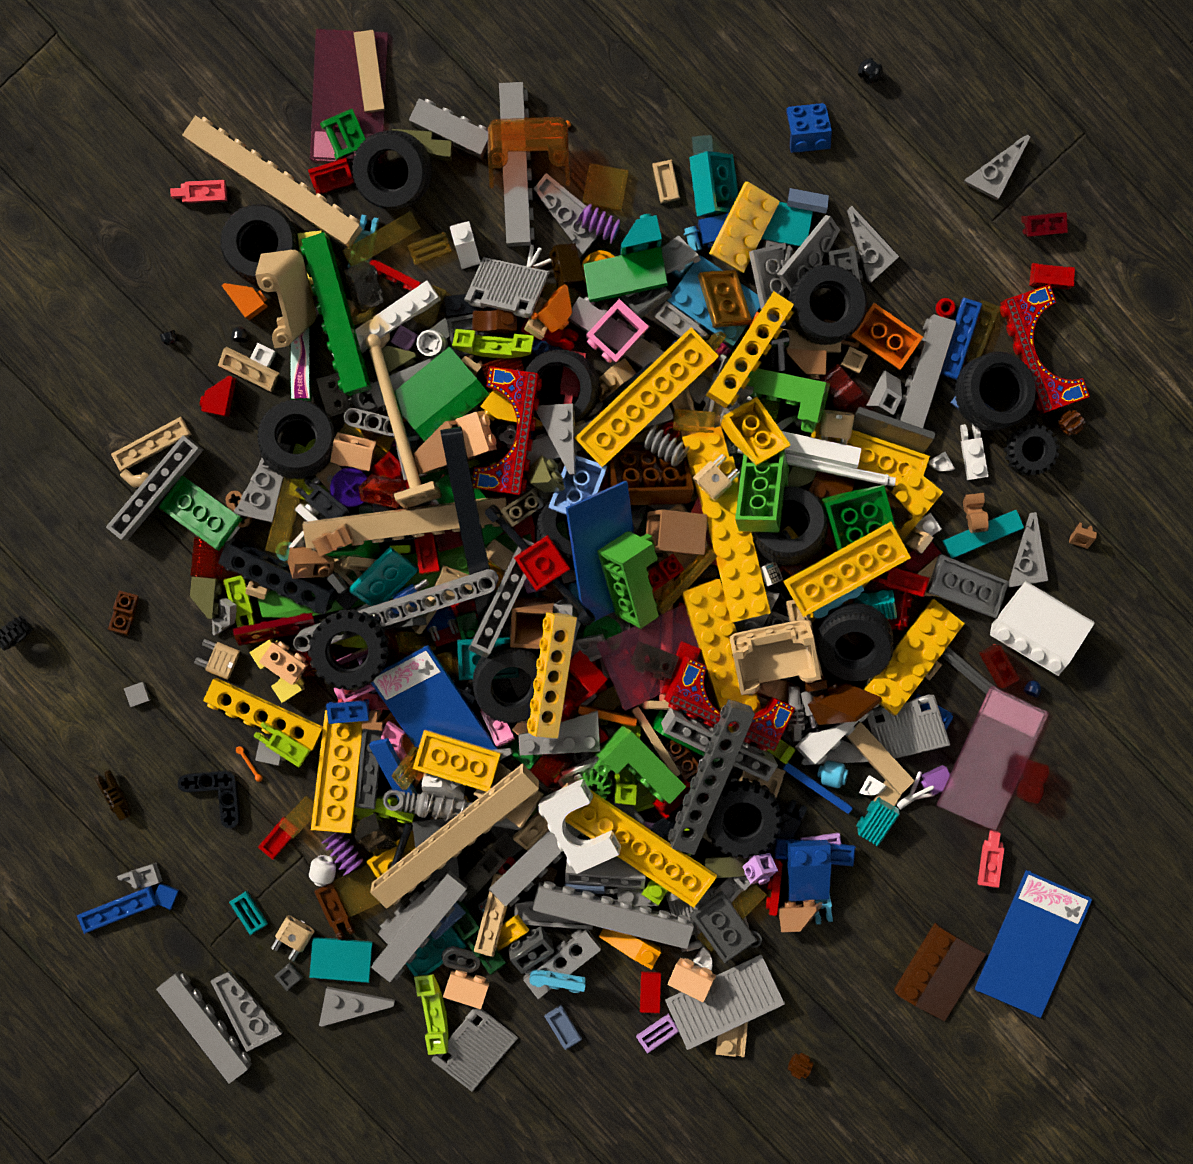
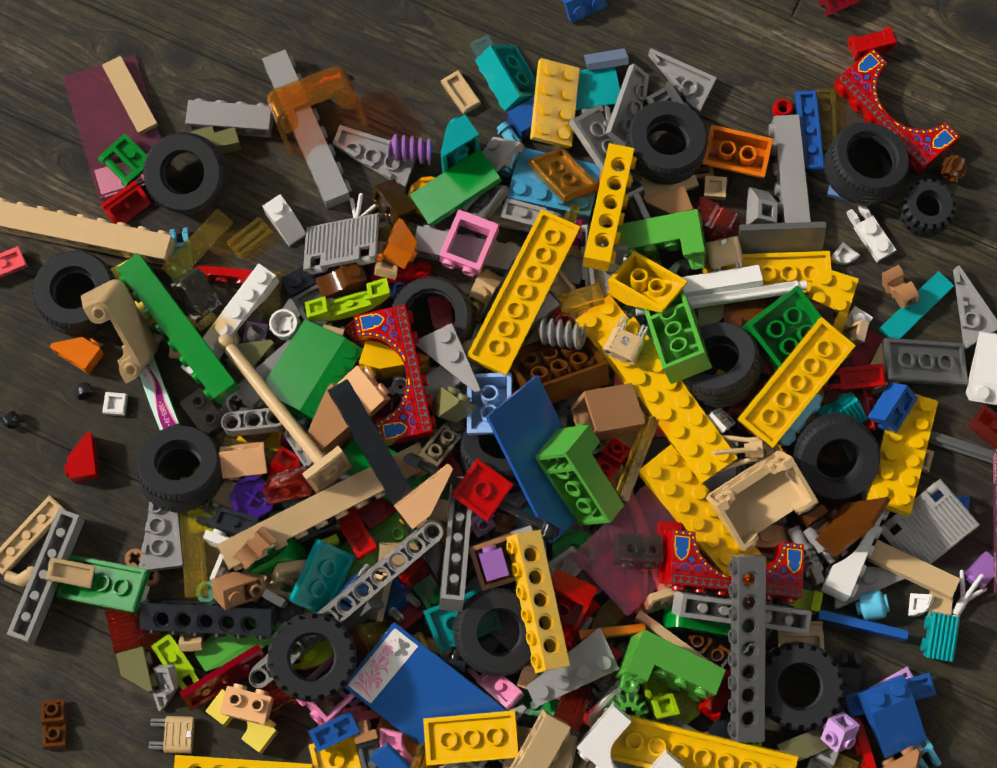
camera: 20 degrees left, 15 degrees down
tan tile [218,347,280,392] -> none
clear yellow tile [582,163,629,211] -> none
none -> tan tile [46,557,96,589]
none -> dark grey hinge [246,324,265,342]
none -> light nougat slope [394,464,453,529]
none -> medium lavender brick [479,545,509,581]
none -> tan plant [713,435,764,471]
none -> blue hinge [868,382,918,433]

